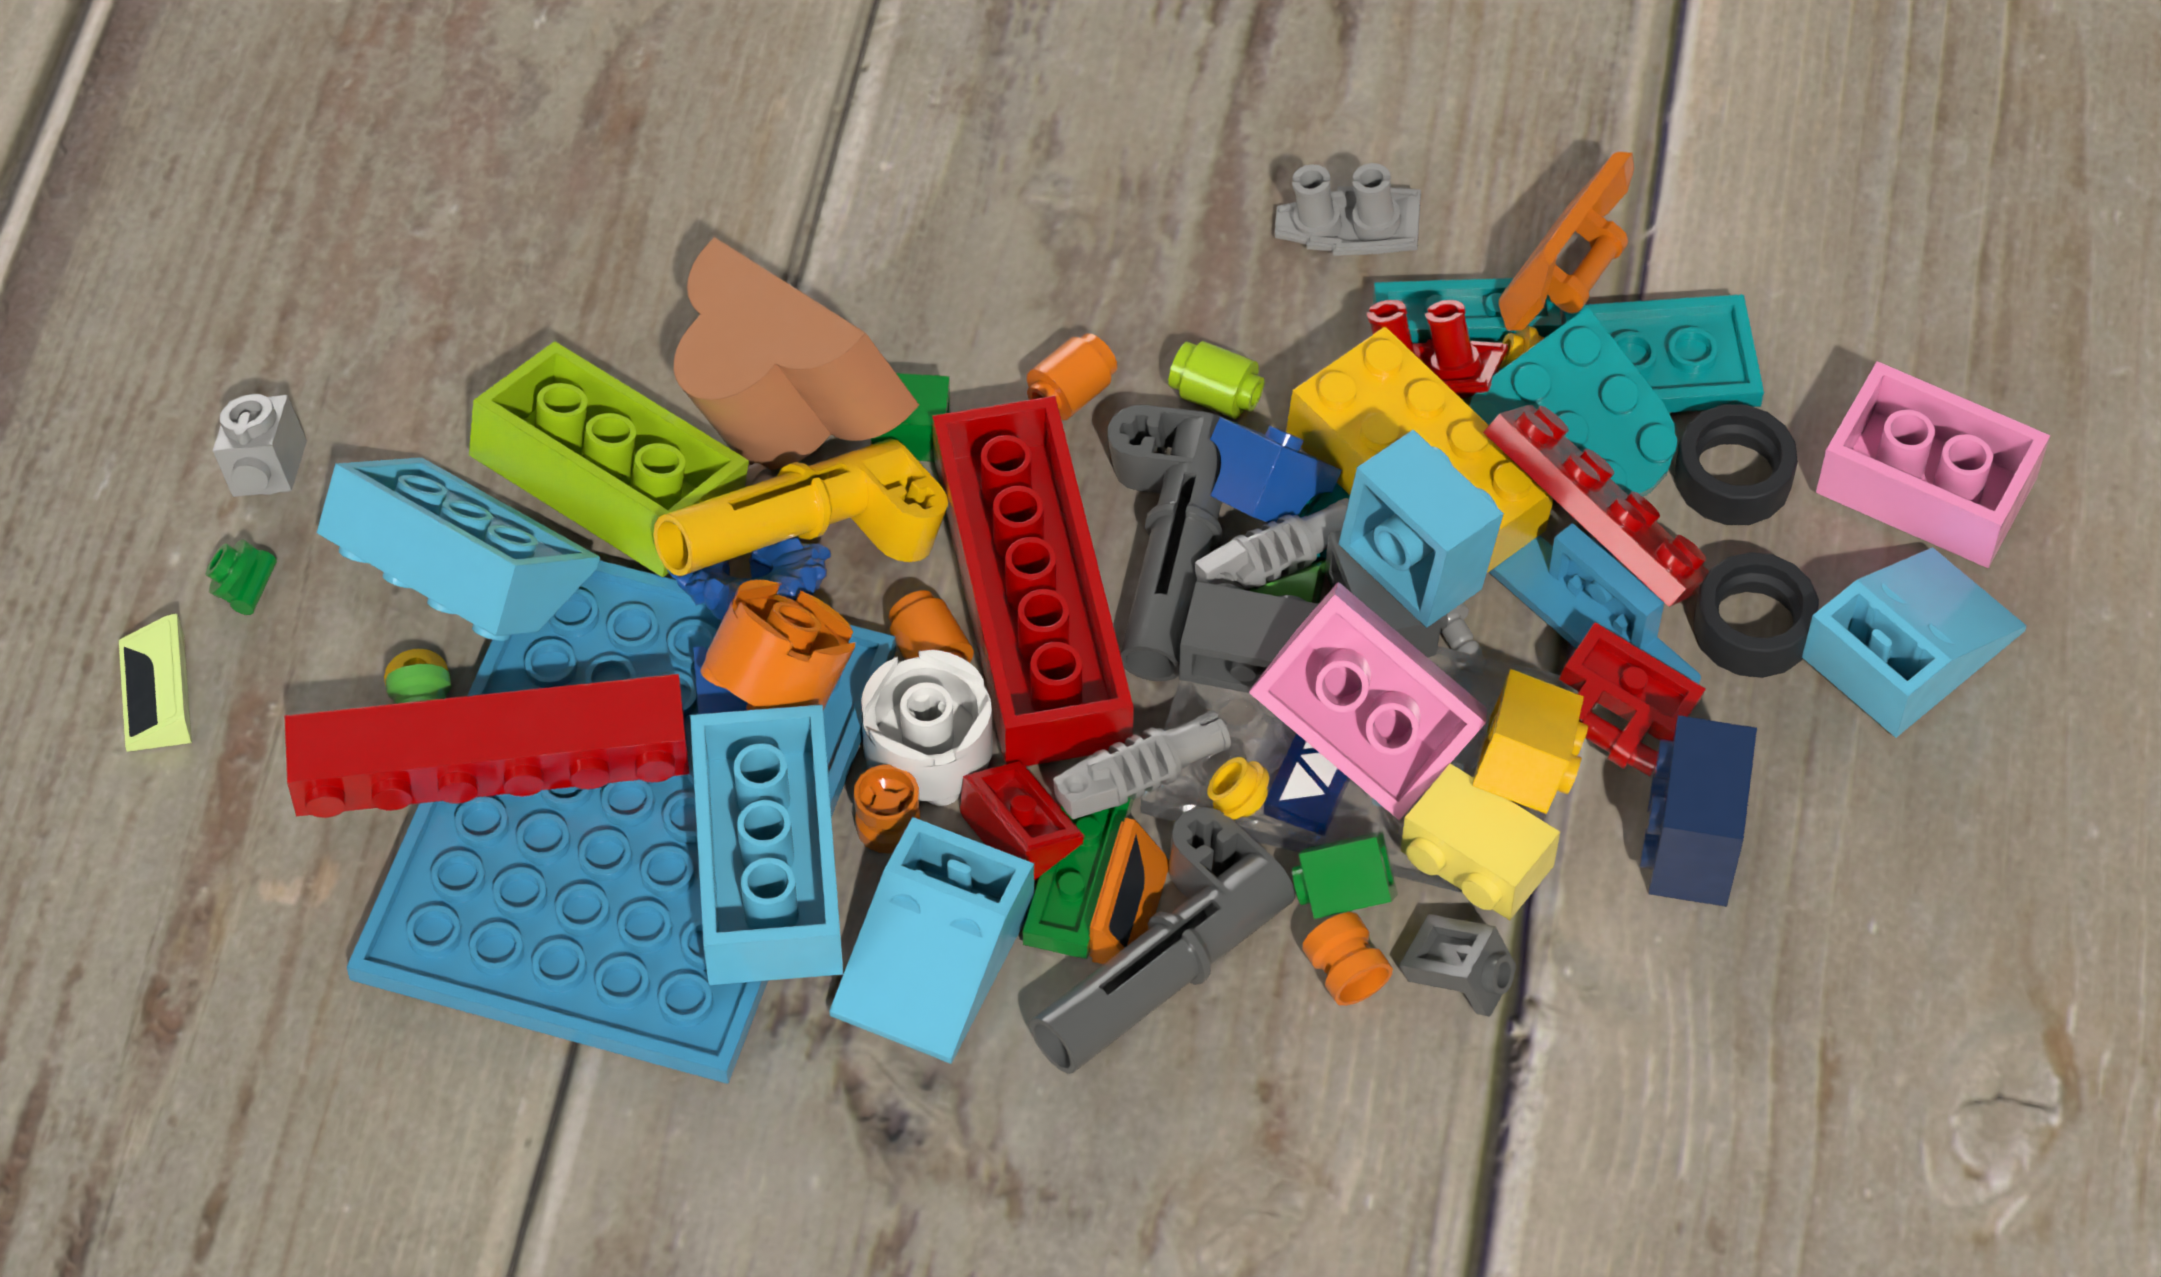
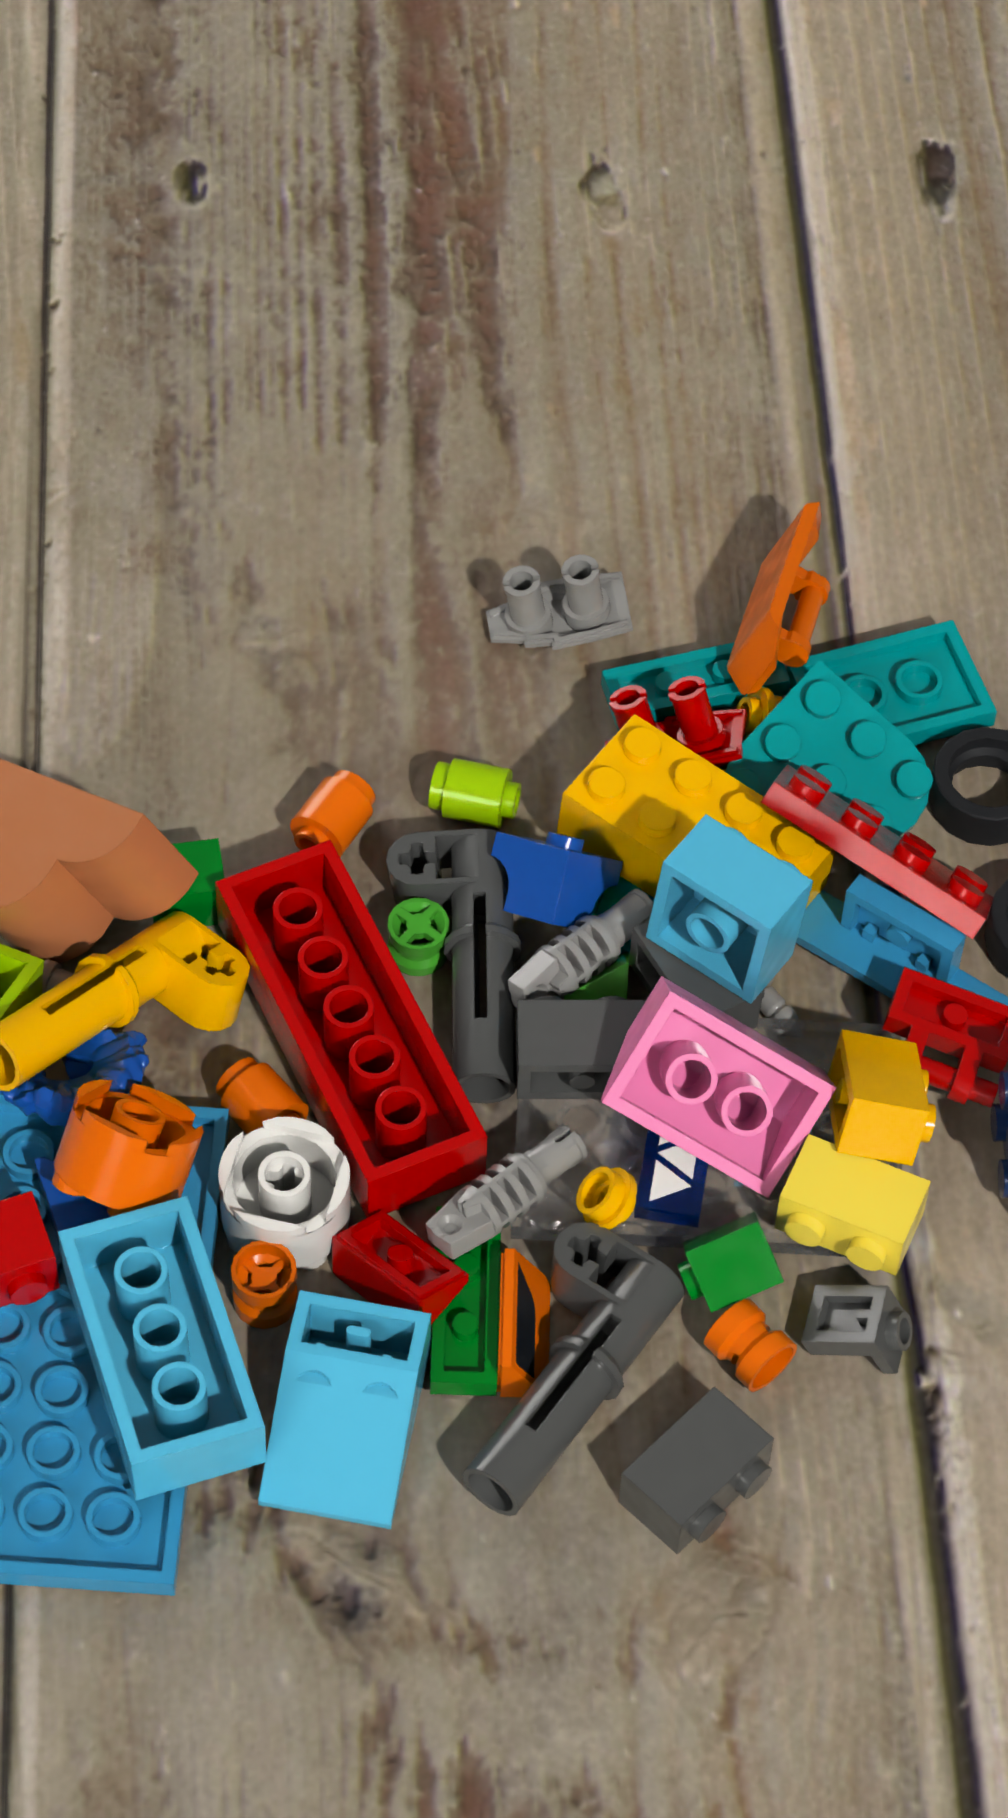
camera: 15 degrees left, 0 degrees up
none -> bright green wheel [387,898,449,977]
none -> dark grey brick [618,1386,774,1554]

